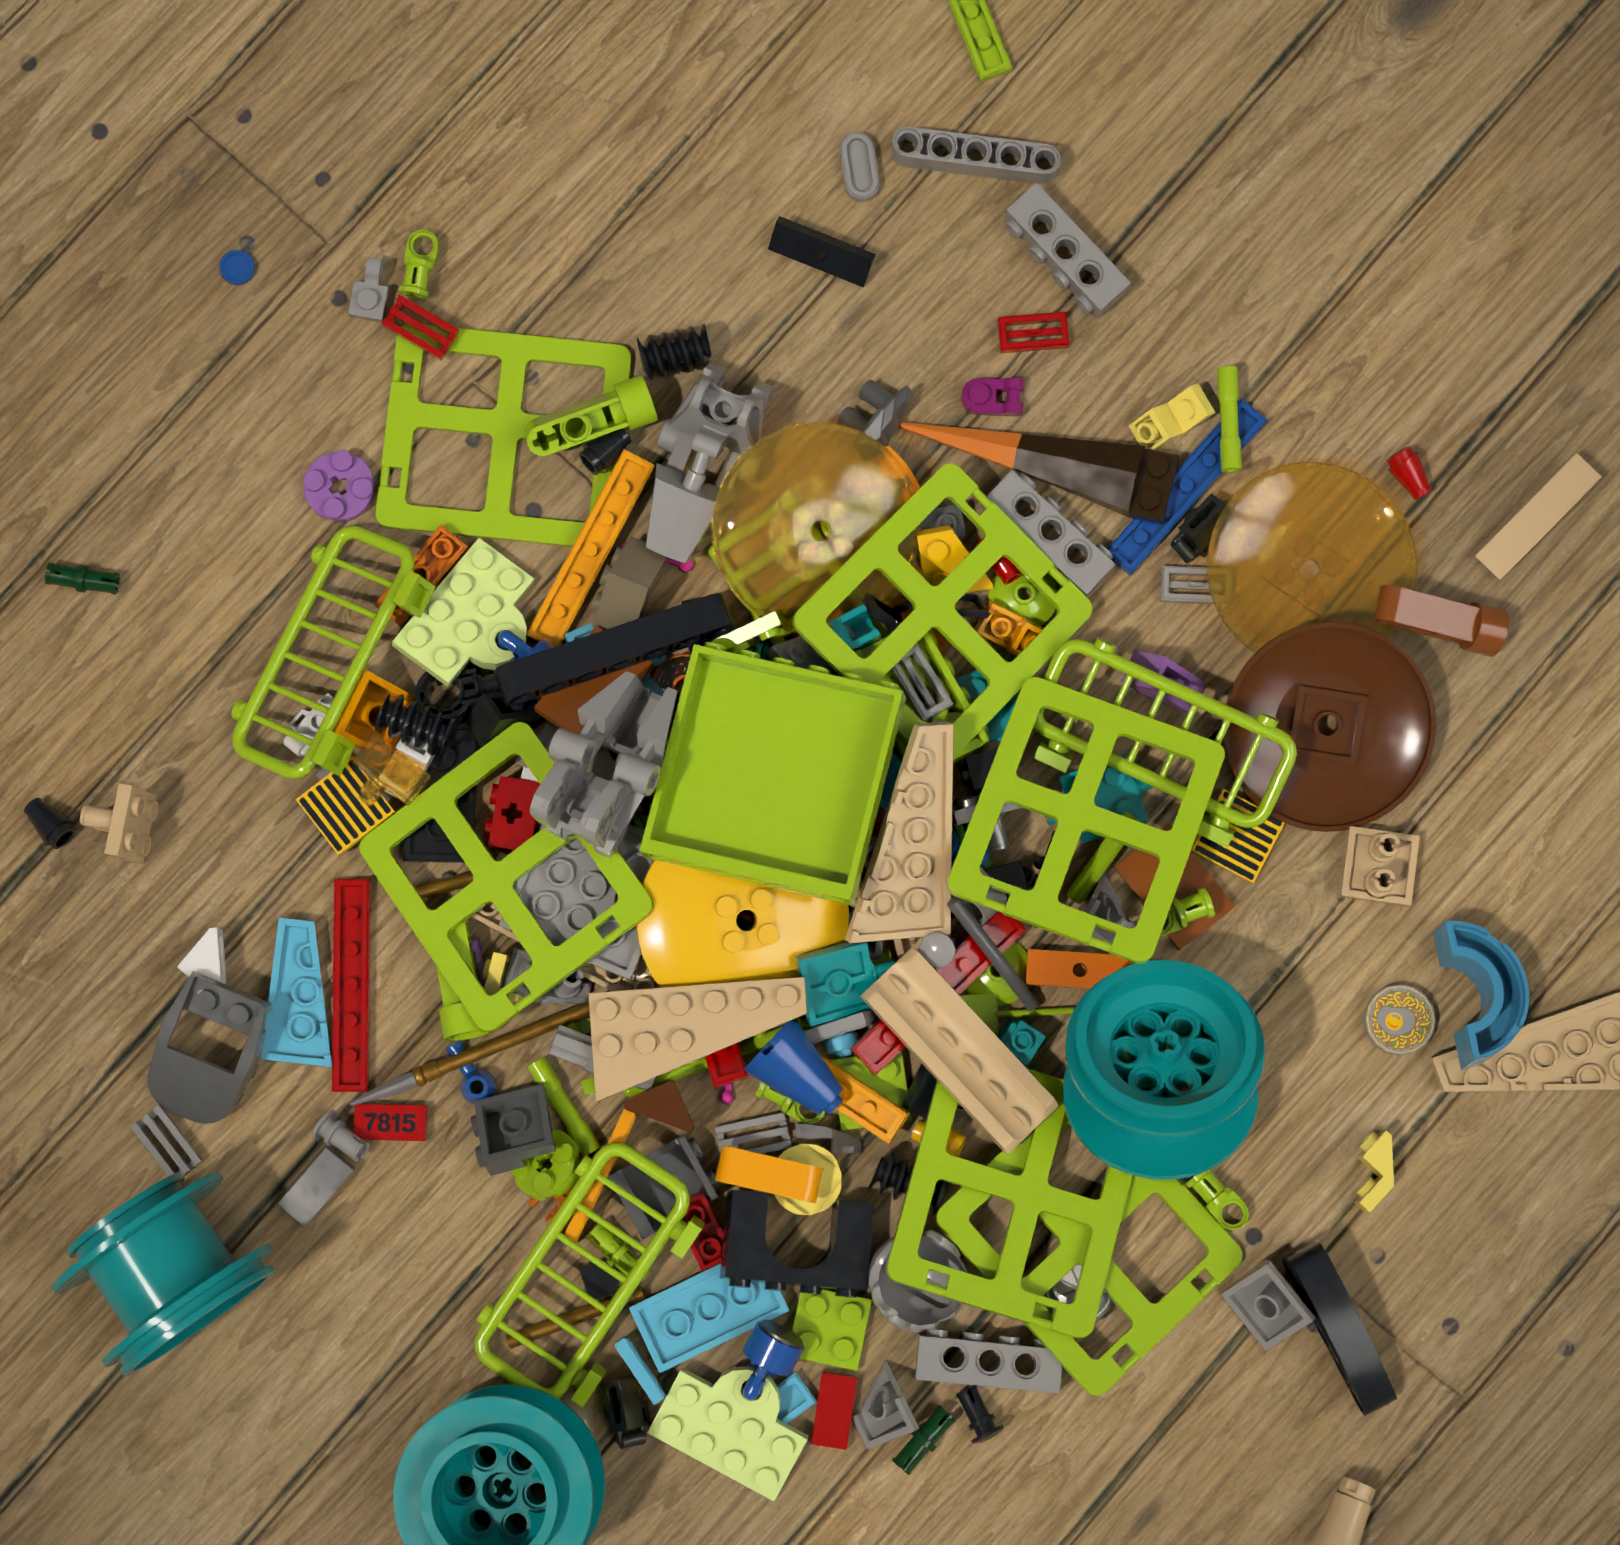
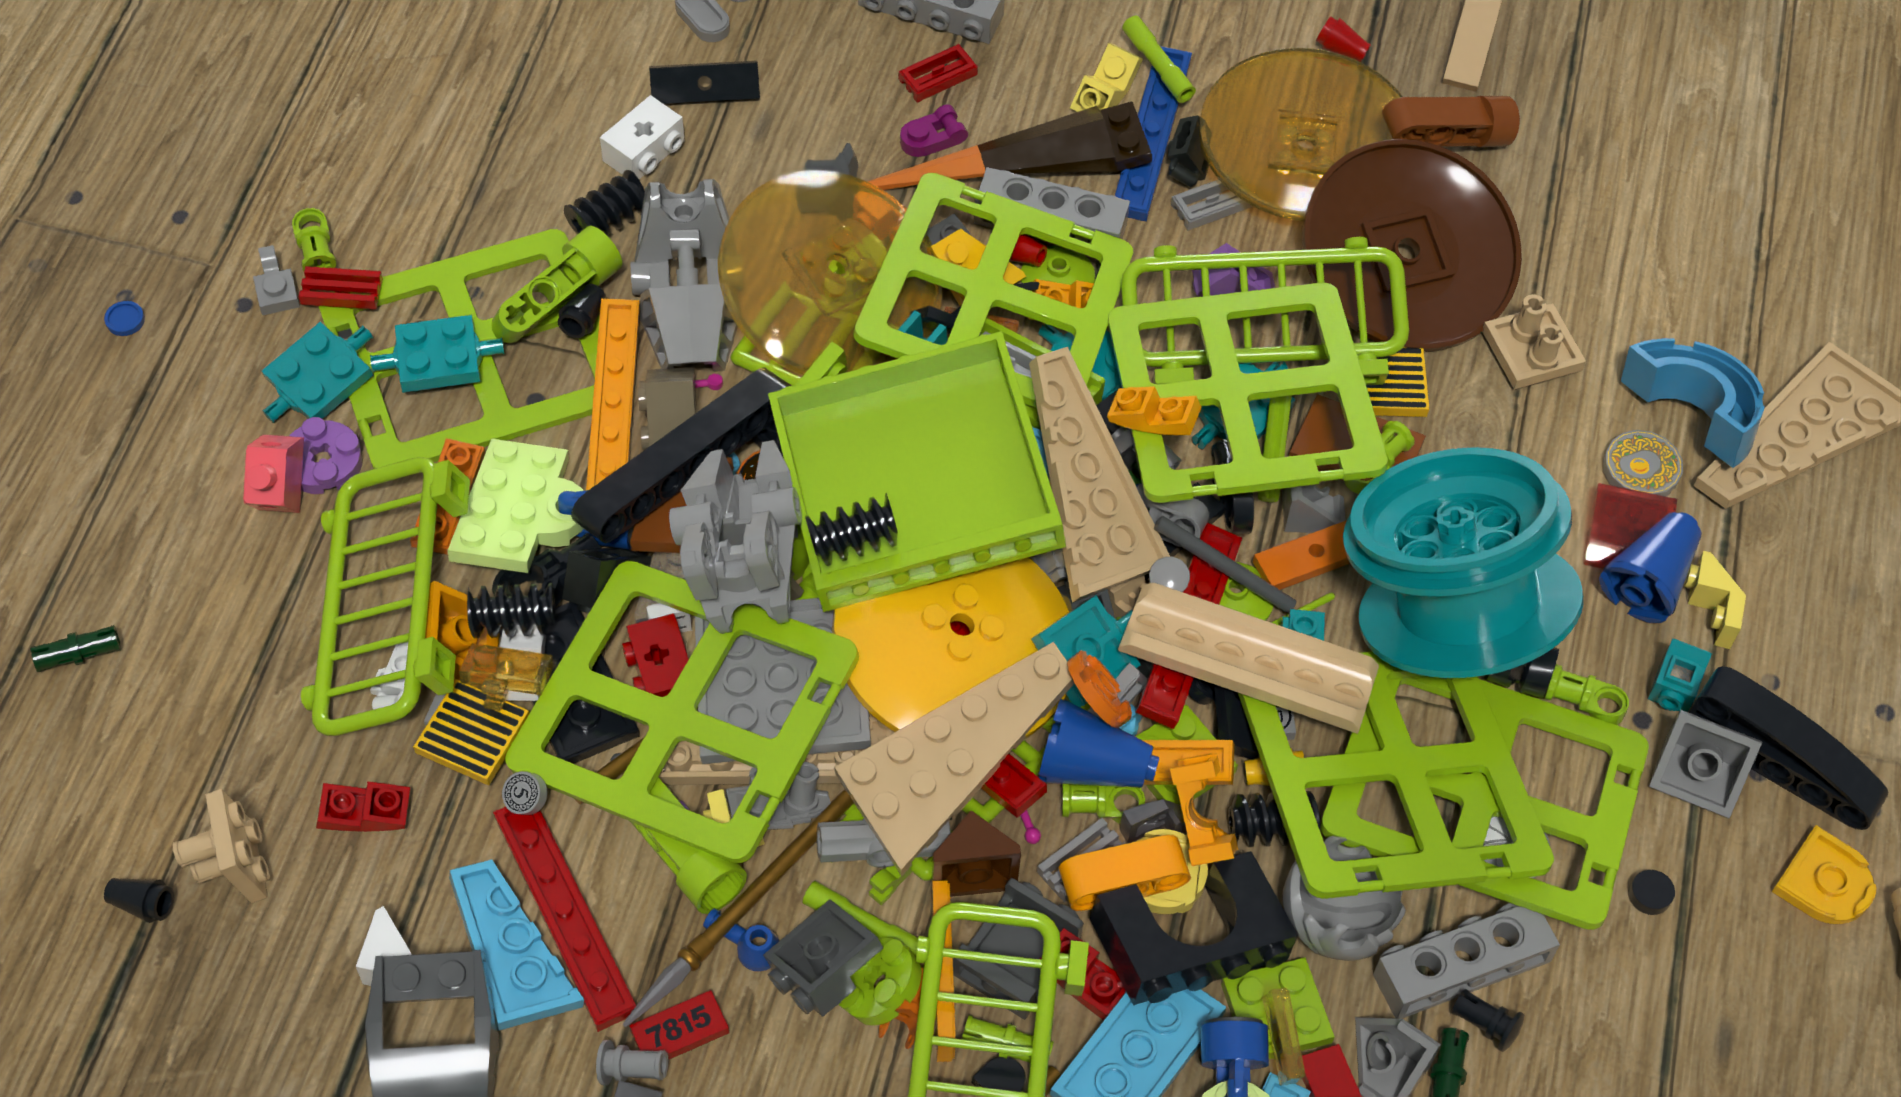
camera: 25 degrees left, 25 degrees down
none -> coral torso [243,434,304,513]
none -> teal plate [261,321,373,423]
none -> red slope [316,781,410,832]
none -> teal plate [370,315,505,393]
none -> light grey tile [502,771,547,815]
none -> white brick [600,95,685,179]
none -> black piece [805,493,898,566]
none -> orange tile [1067,650,1132,728]
none -> light orange slope [1107,386,1202,435]
none -> light orange piece [1170,753,1238,866]
none -> clear yellow tile [1262,988,1305,1086]
none -> clear red slope [1584,483,1677,569]
none -> blue cone [1599,512,1702,623]
none -> black tile [1629,870,1675,915]
none -> teal window [1648,638,1712,712]
none -> yellow tile [1772,825,1877,924]

